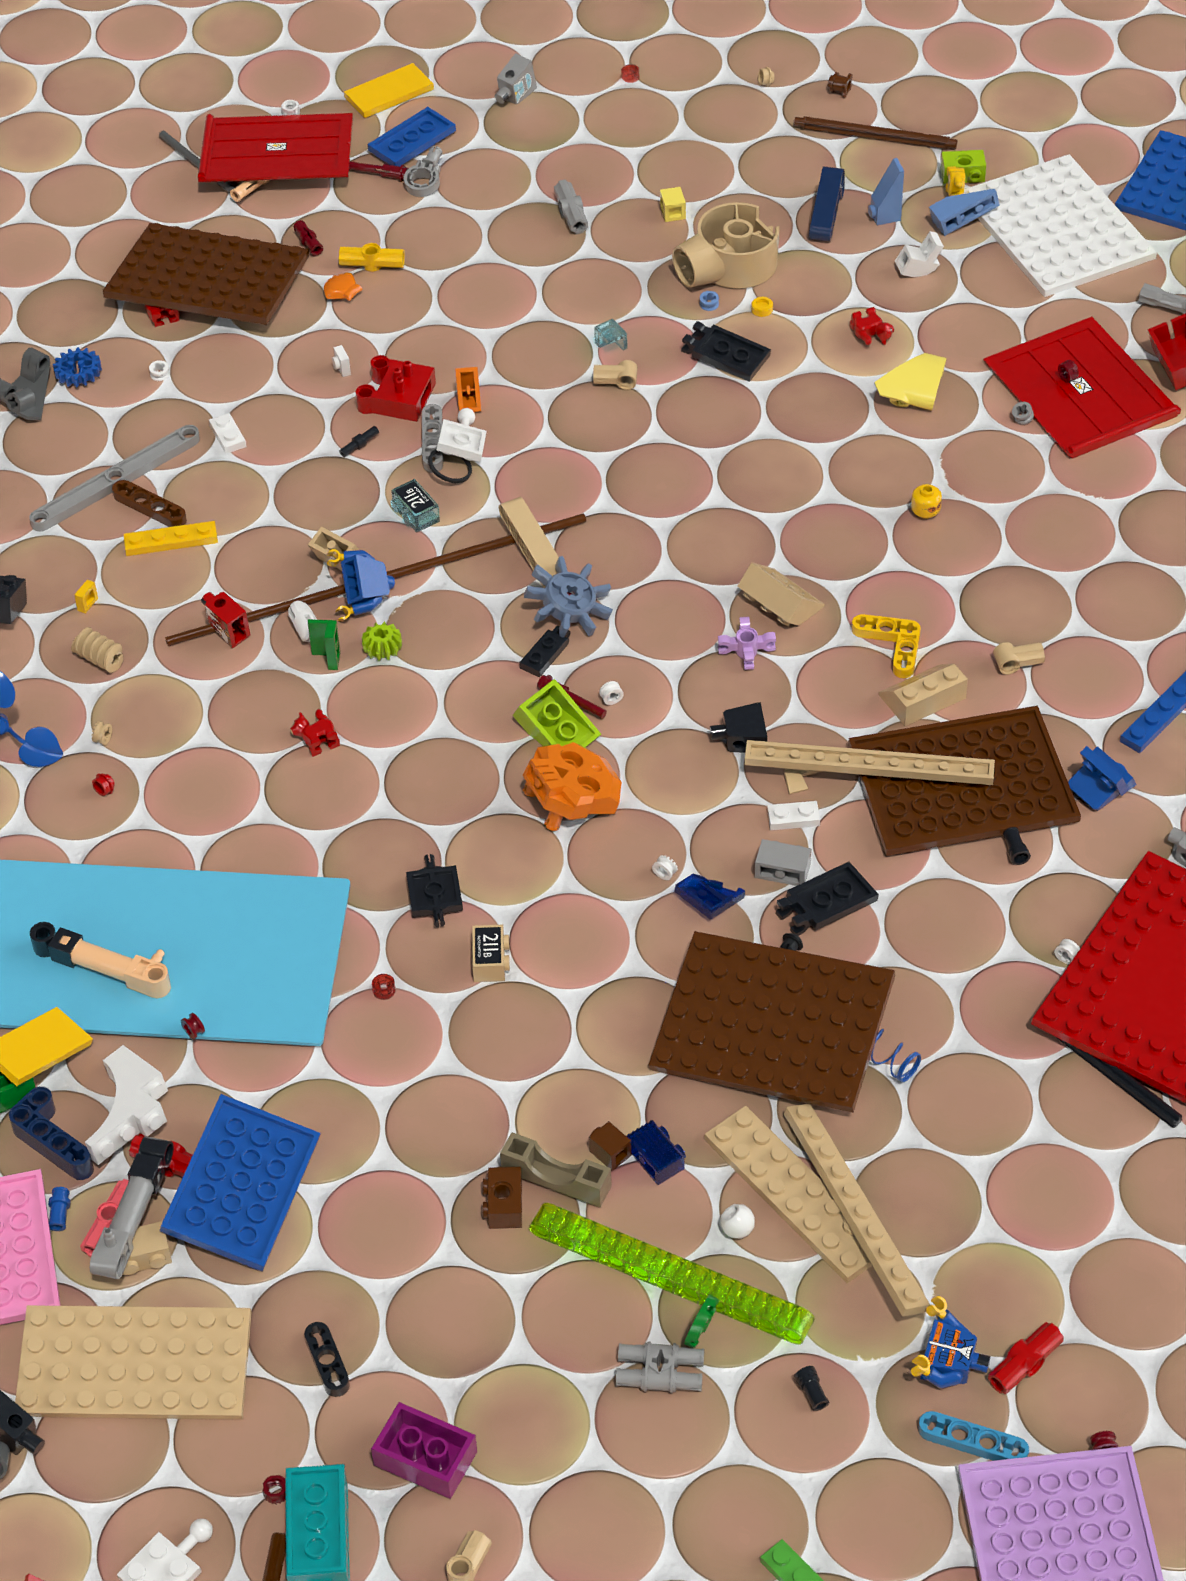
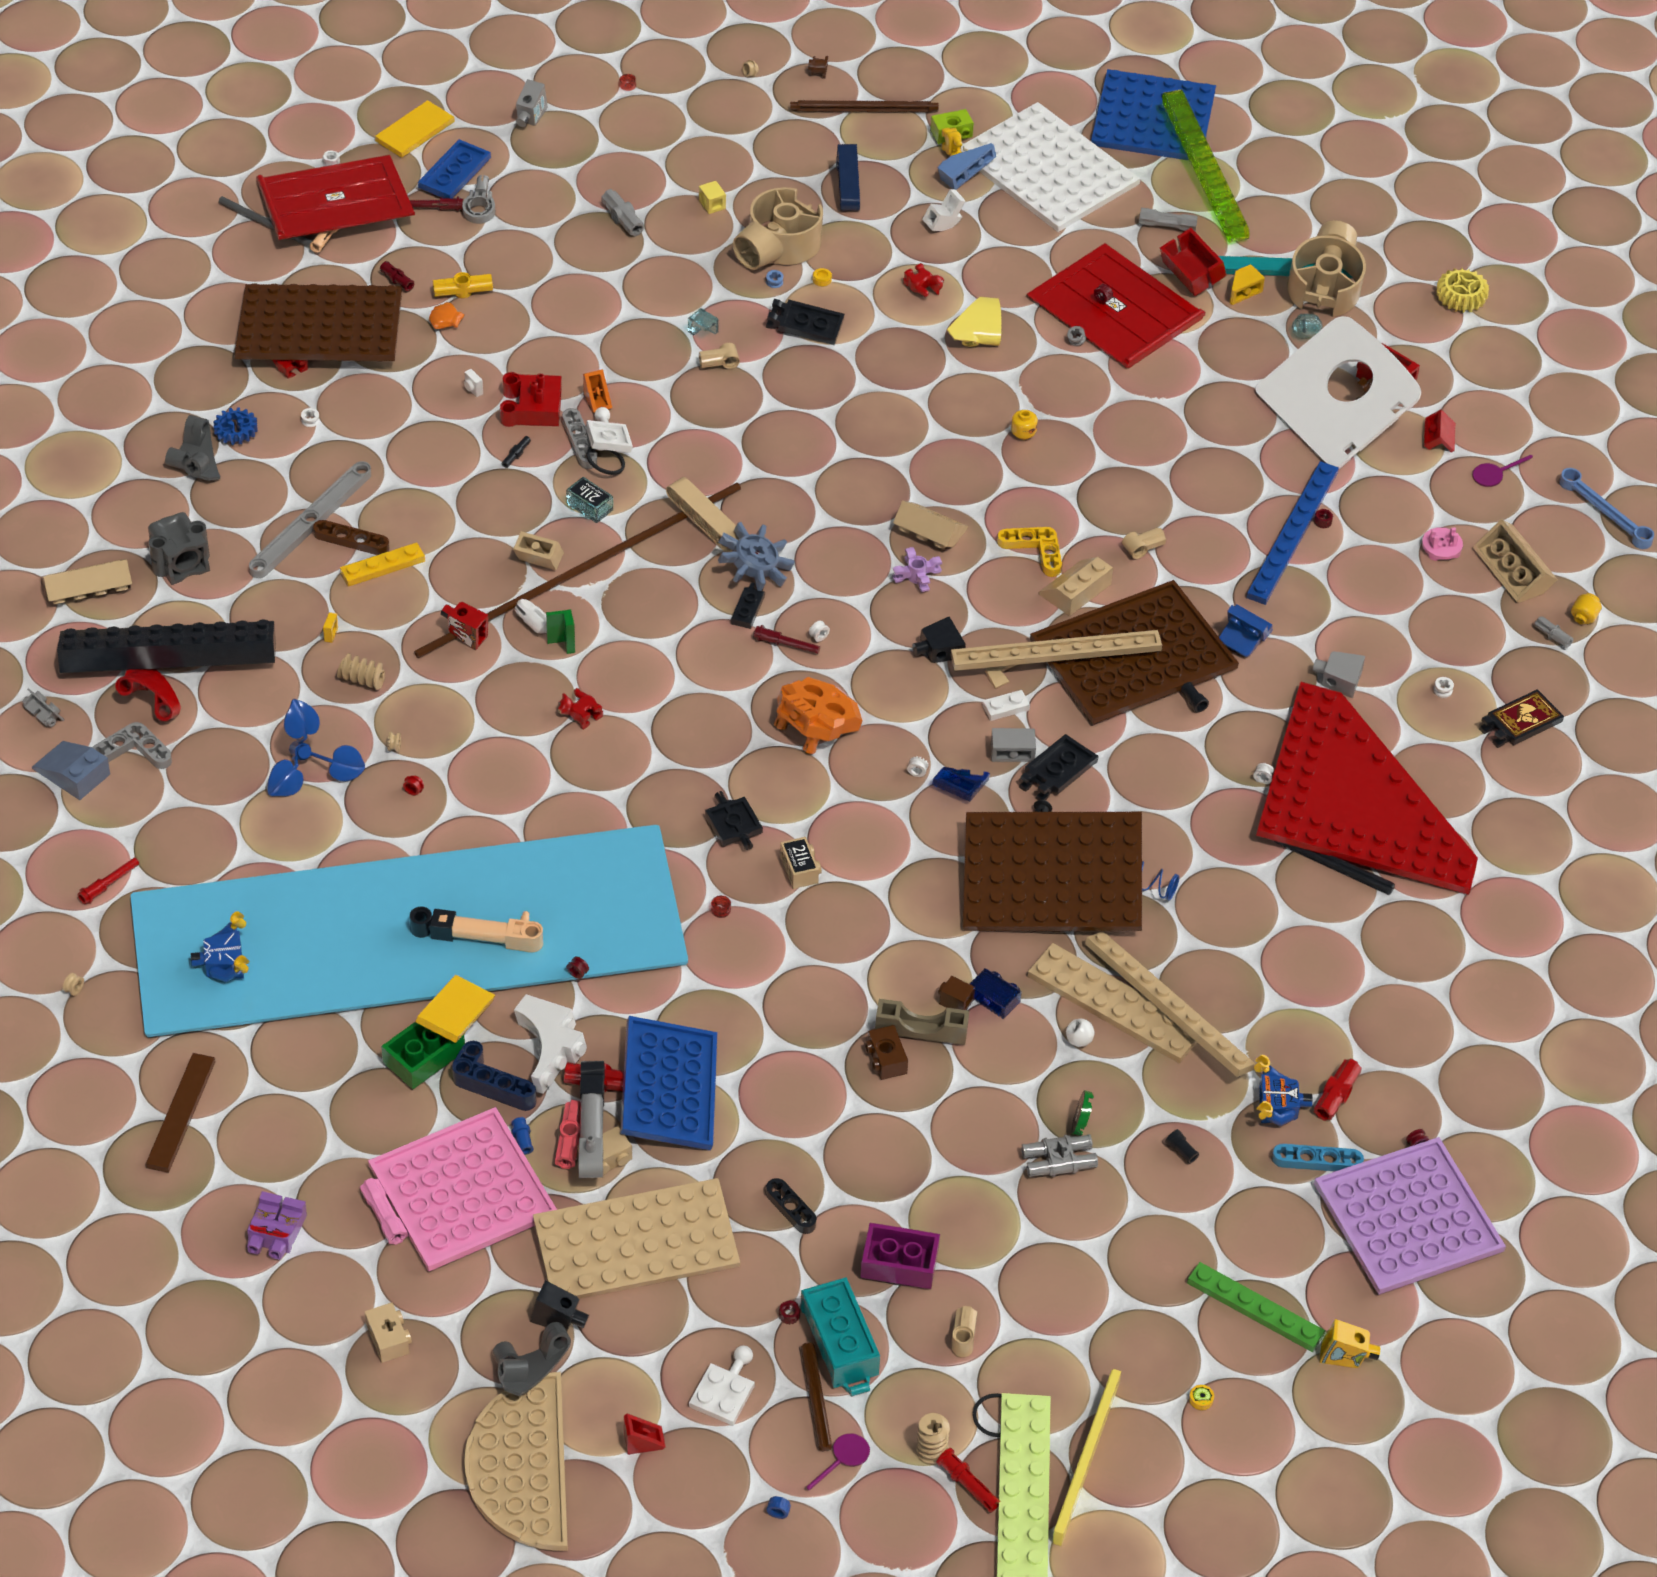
camera: 20 degrees left, 0 degrees up
white plate [209,413,246,454] -> none
blue torso [327,549,395,622] -> none
lime gear [362,621,402,661] -> none
lime slope [512,679,601,747] -> none
clear neon green beam [529,1203,815,1345] -> none
medium blue slope [868,158,904,226] -> none

